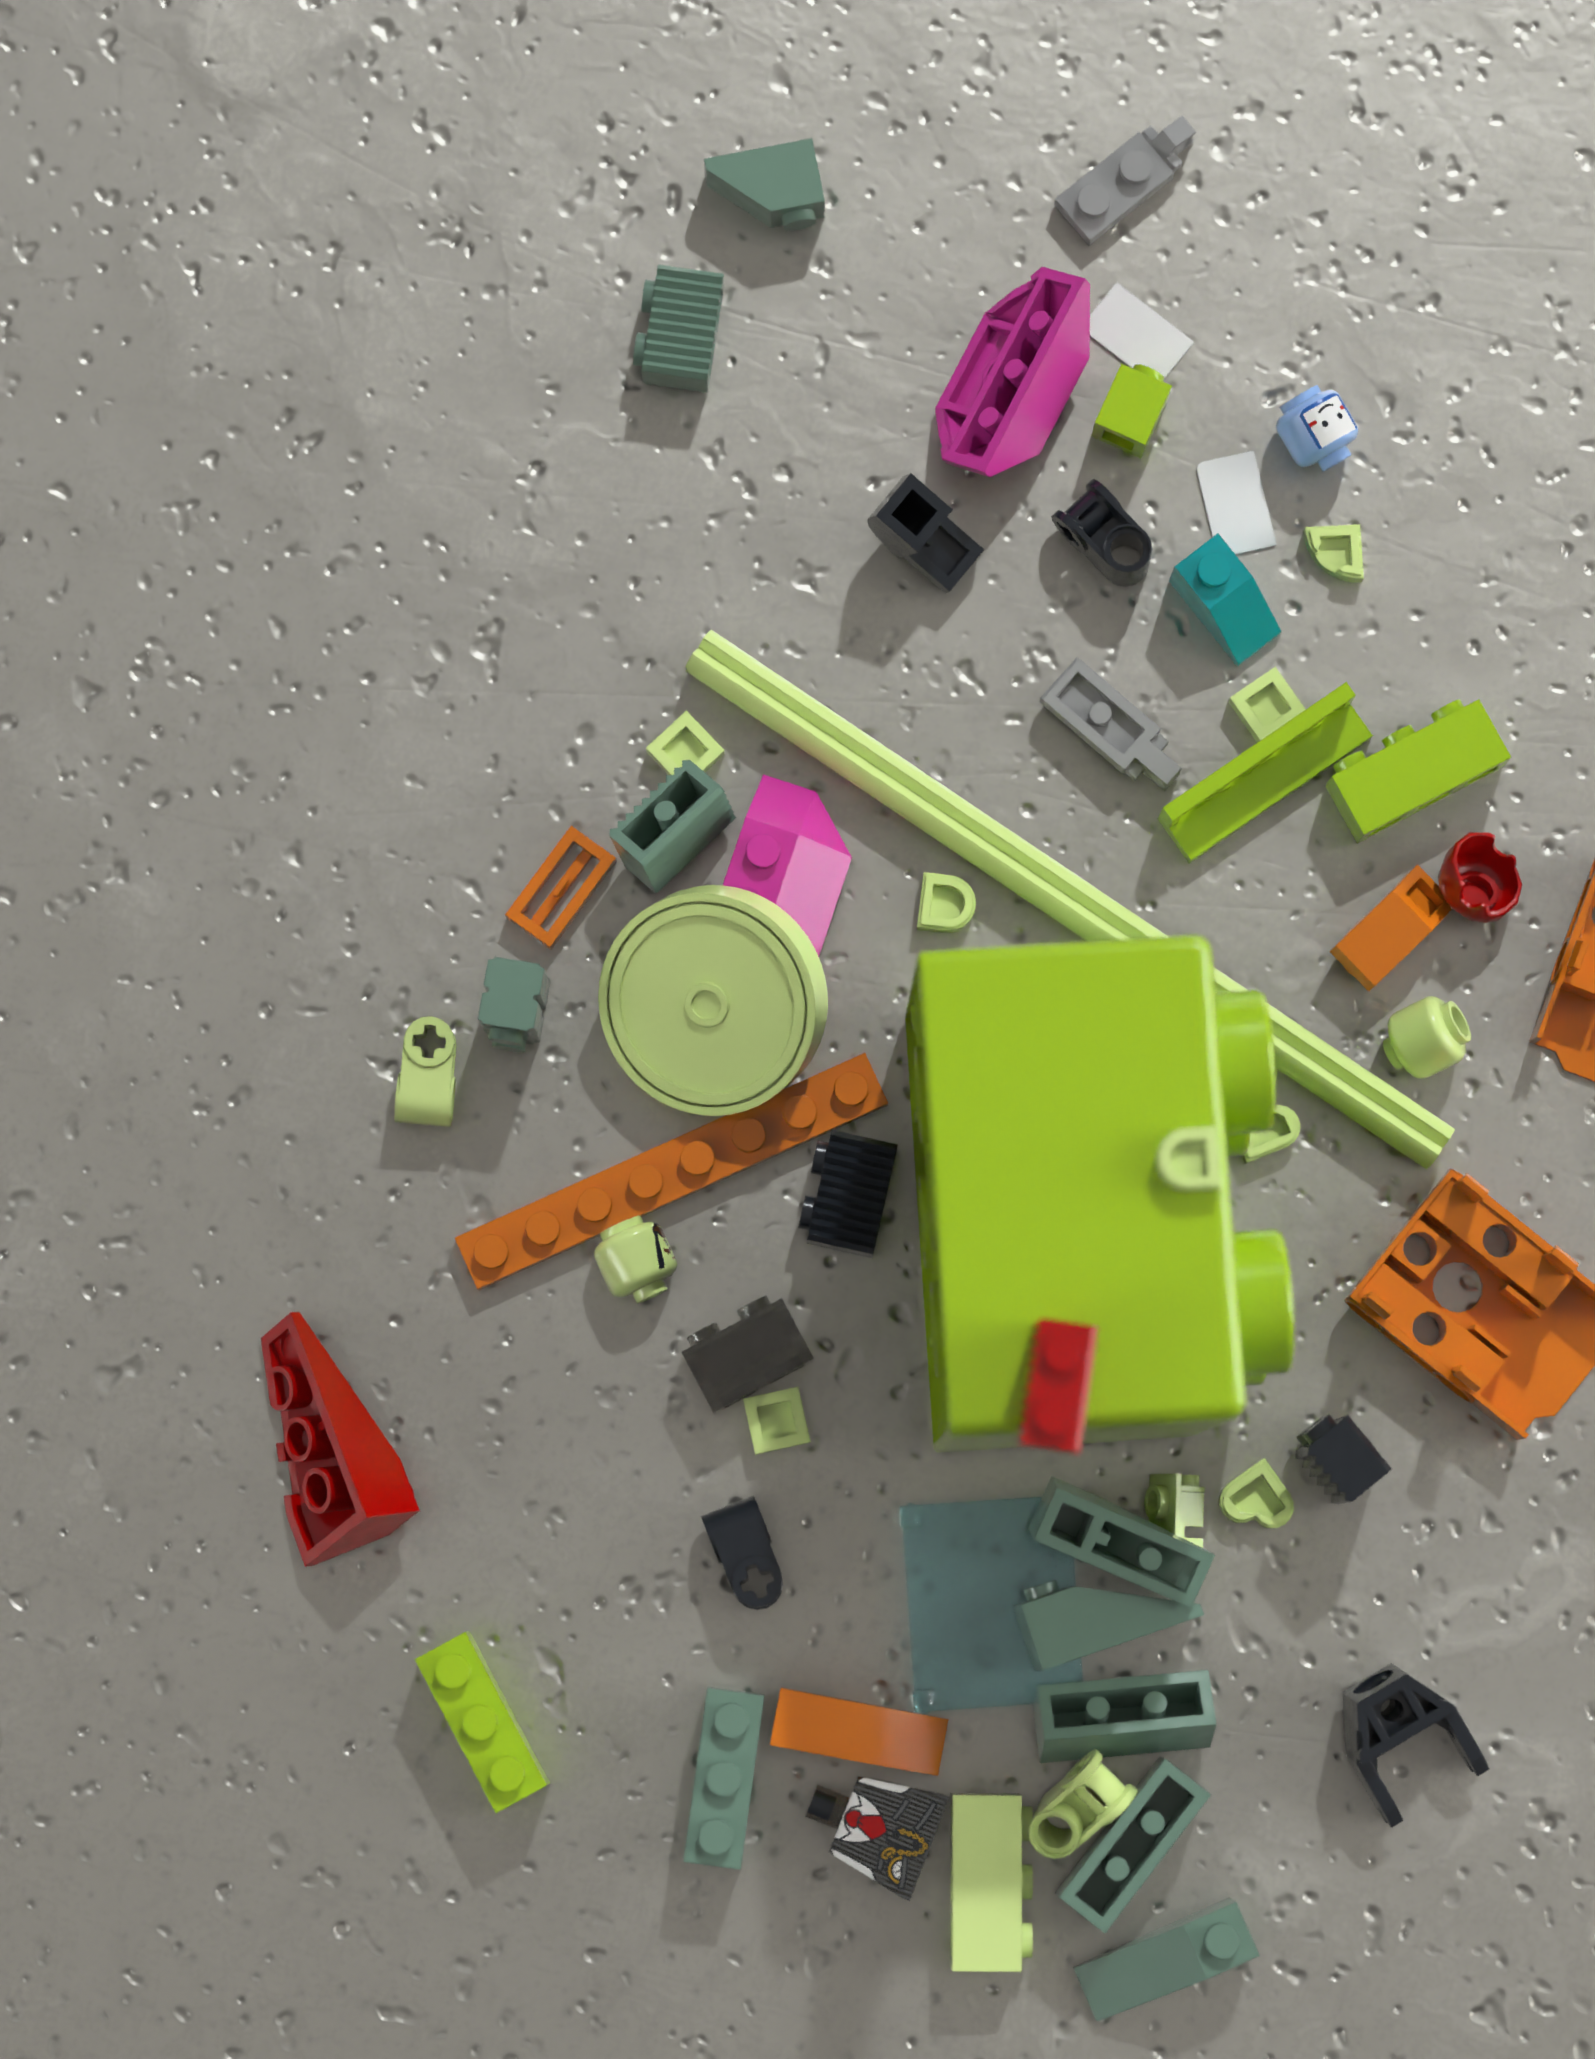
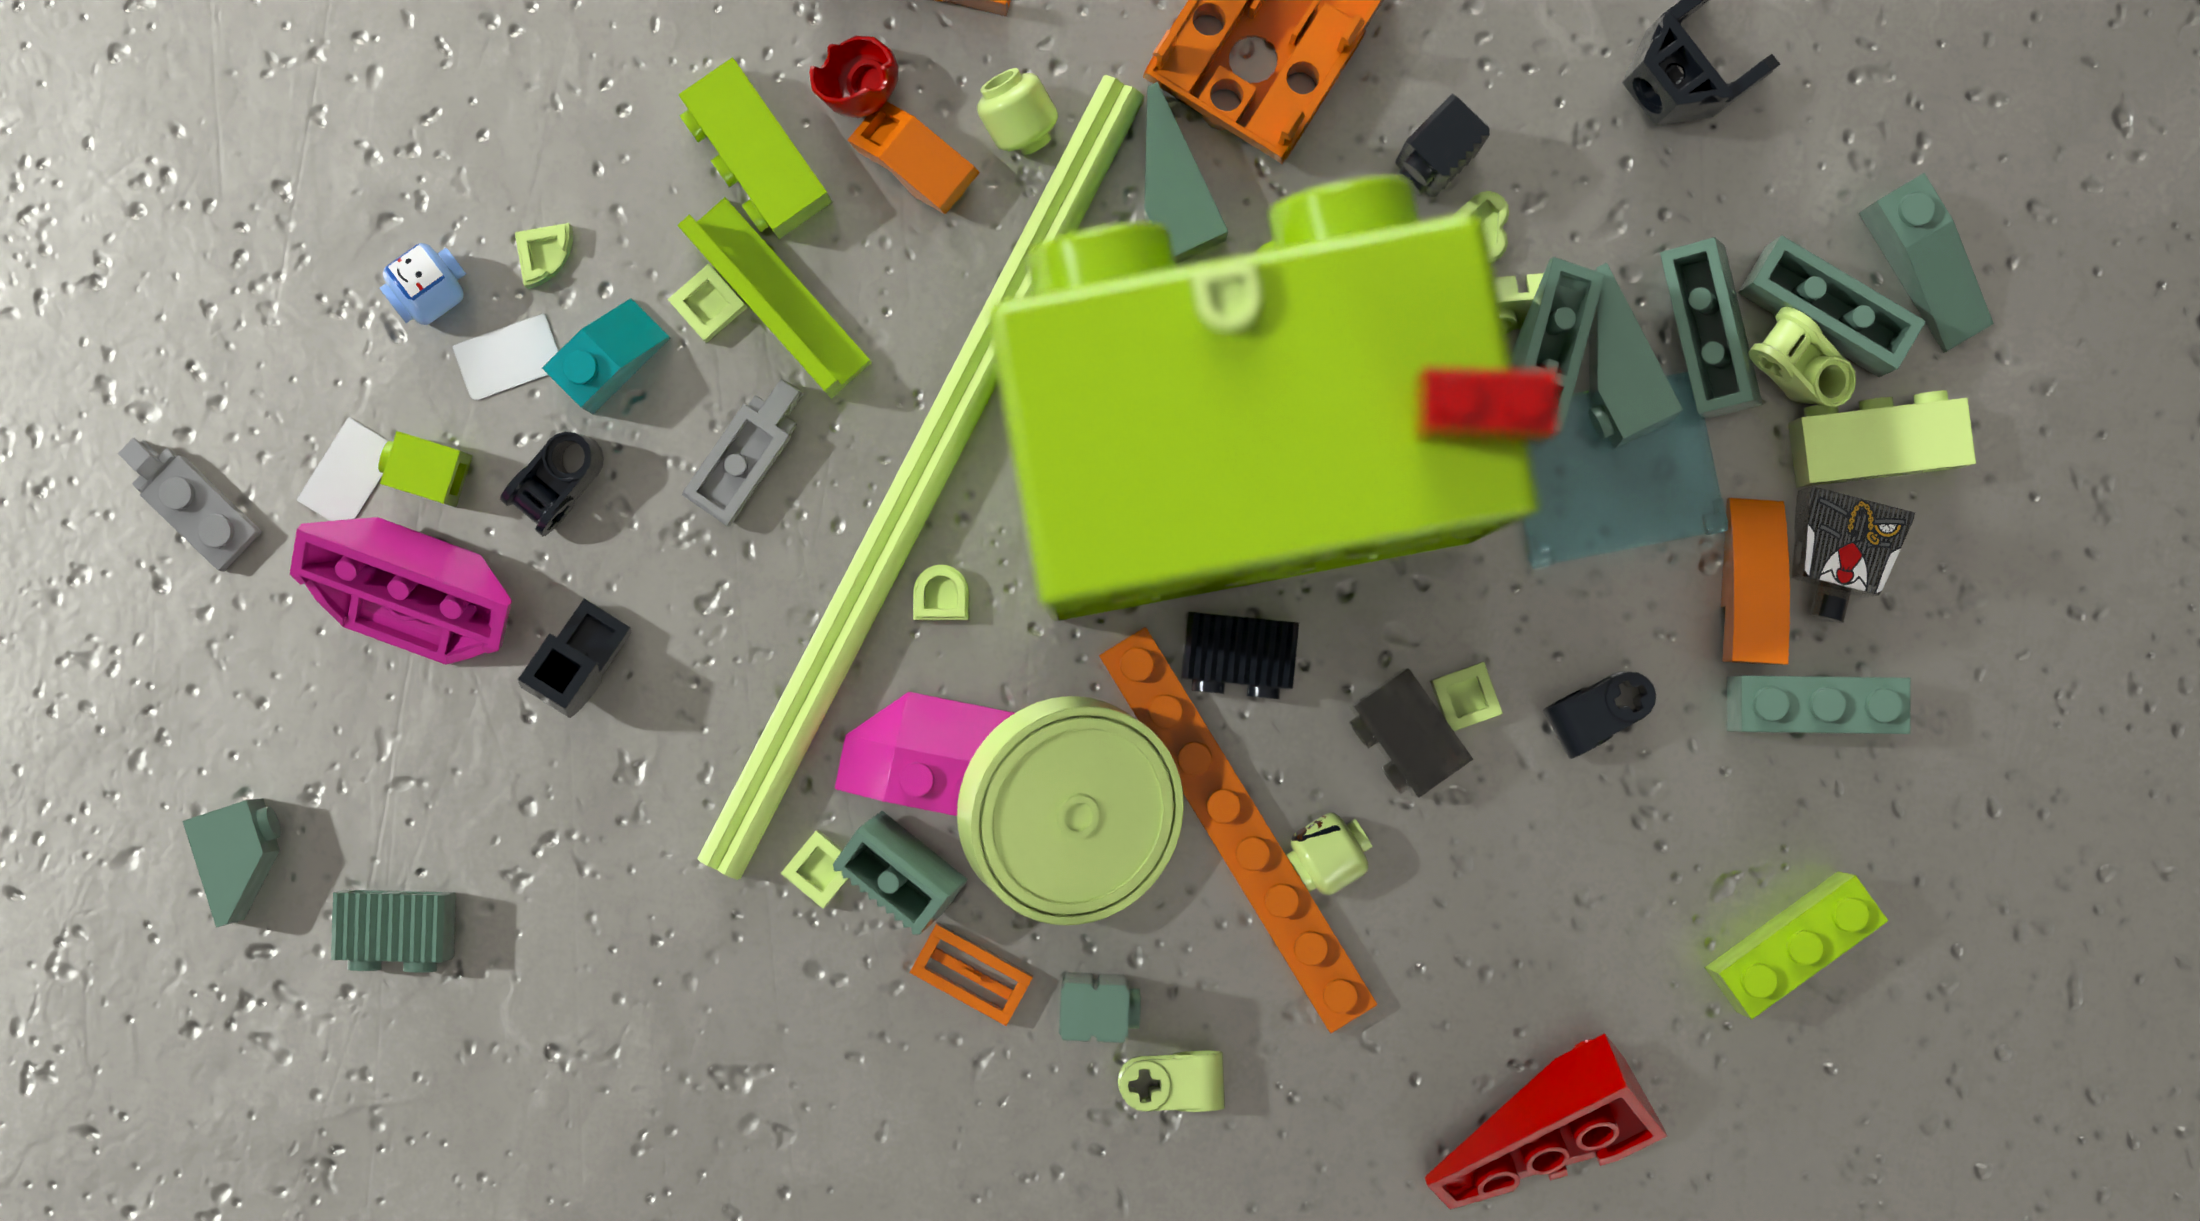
camera: 90 degrees left, 5 degrees up
none -> sand green slope [1144,82,1229,264]

